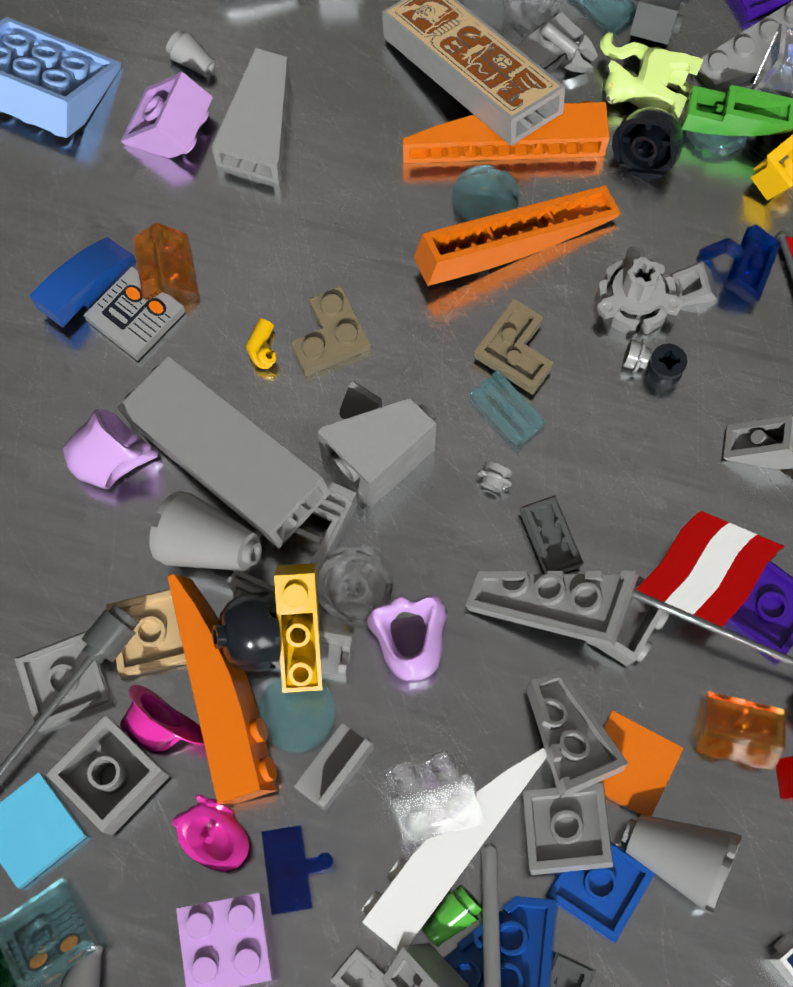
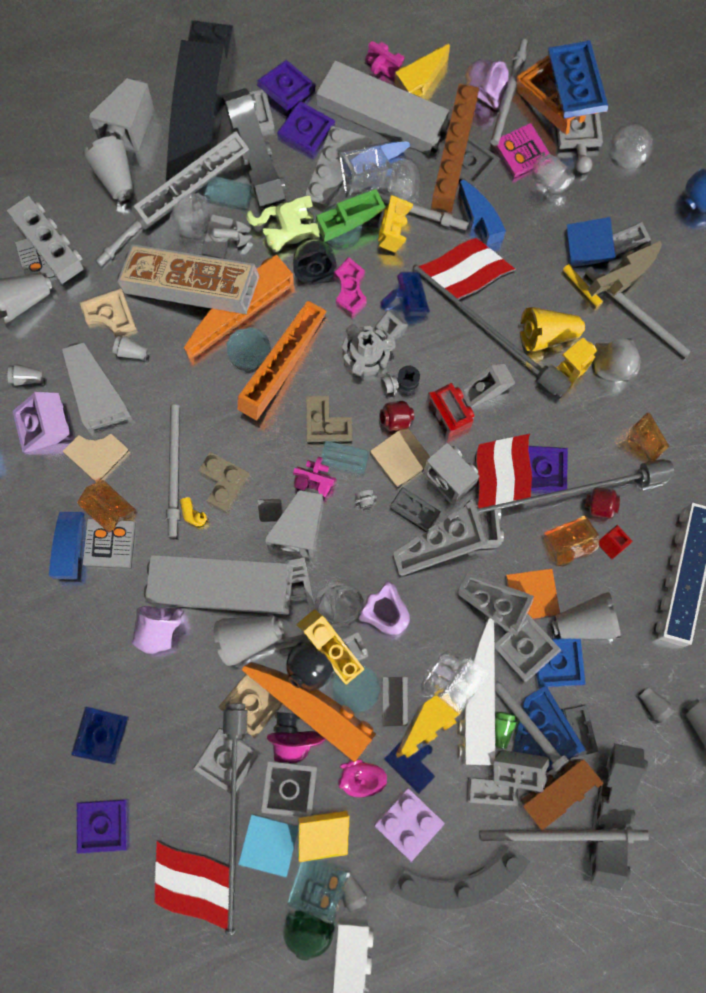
camera: 40 degrees left, 5 degrees up
none -> tan tile [63,434,128,483]
none -> tan tile [80,288,136,337]
none -> light grey cone [112,335,147,360]
none -> light grey bar [166,404,180,538]
none -> black wheel [273,712,299,733]
none -> dark pink hips [293,456,337,497]
none -> yellow tile [297,811,349,862]
none -> dark pink tile [334,257,367,316]
none -> tan tile [370,428,430,488]
none -> dark red head [379,401,414,431]
none -> yellow slope [396,690,461,758]
none -> light grey brick [423,443,479,505]
none -> red window [427,383,475,438]

